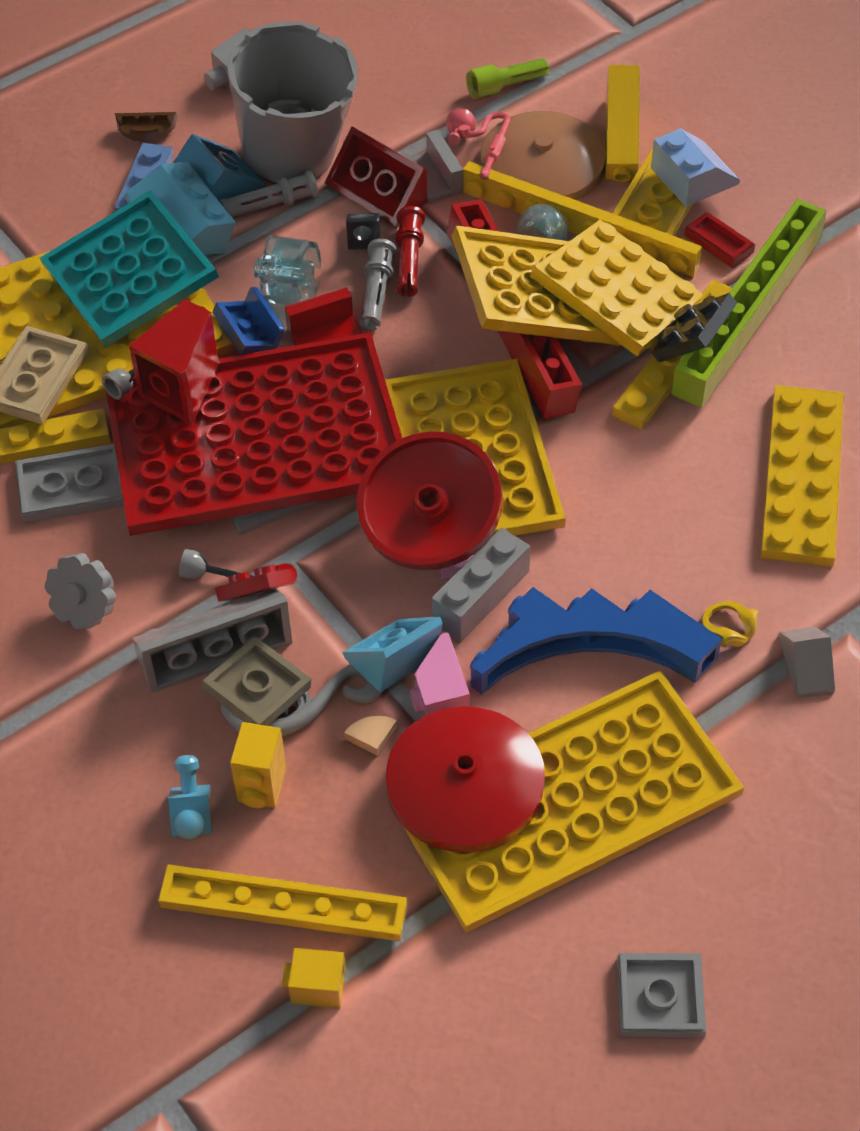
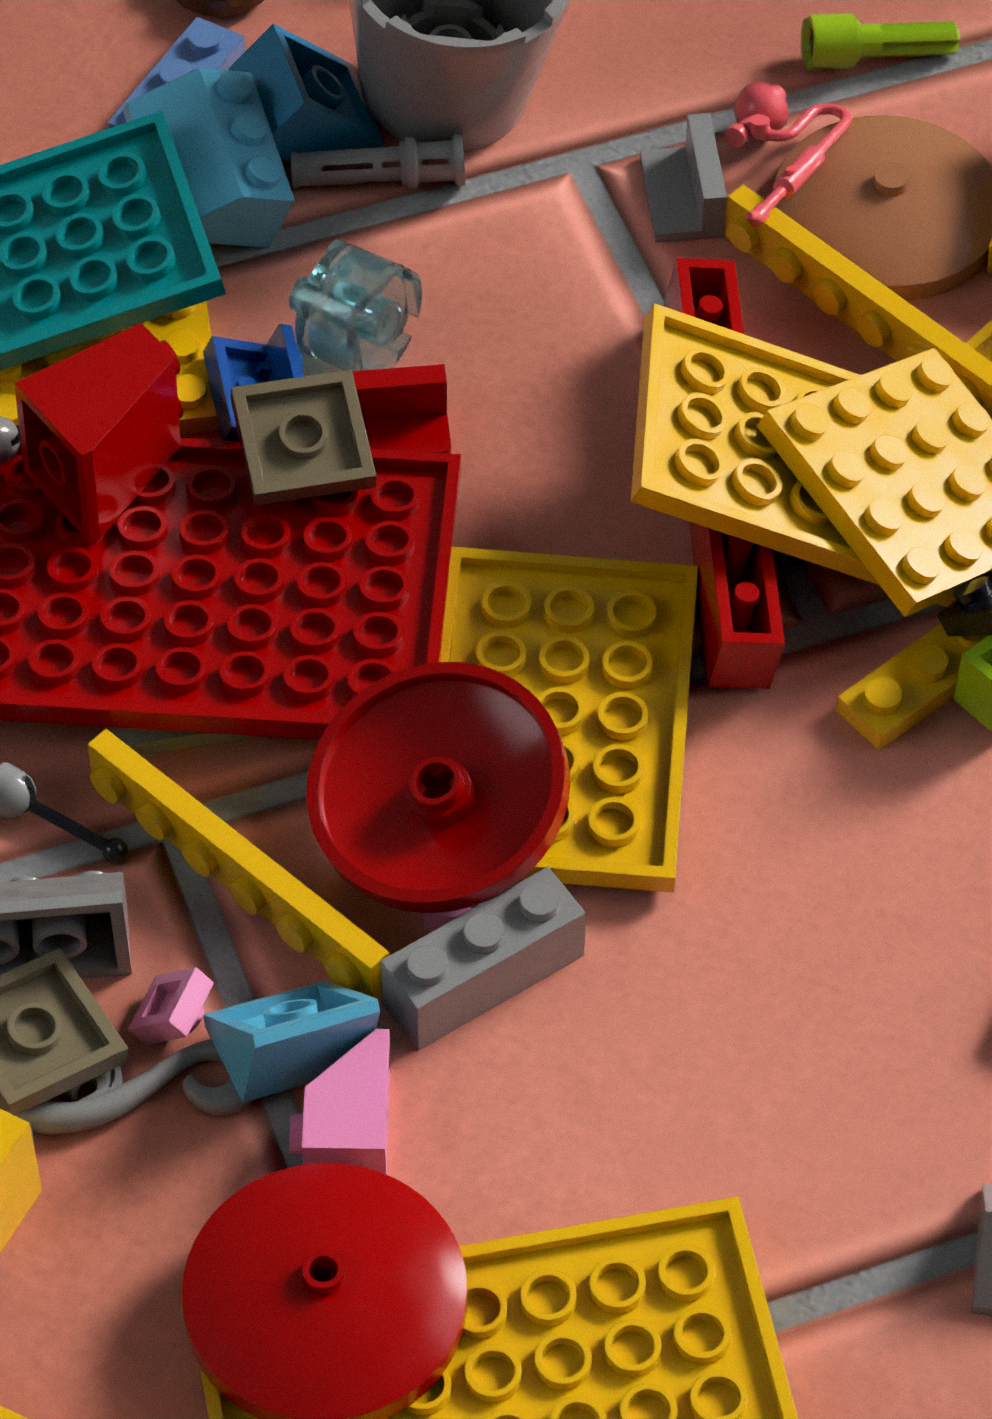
camera: 15 degrees right, 0 degrees up
red hinge [215,563,298,602] -> none
red slope [324,126,427,227] -> none
light nougat tile [344,716,397,756] -> none
black bracket [346,213,380,250] -> none
light grey pin [359,238,397,330] -> none
red pin [395,206,425,297] -> none
blue arch [470,587,722,694] -> none
clear light blue hat [515,204,568,241] -> none
yellow piece [701,601,759,647] -> none
none -> yellow plate [88,729,390,999]
none -> bright pink plate [128,967,214,1045]
none -> dark tan plate [231,369,377,506]

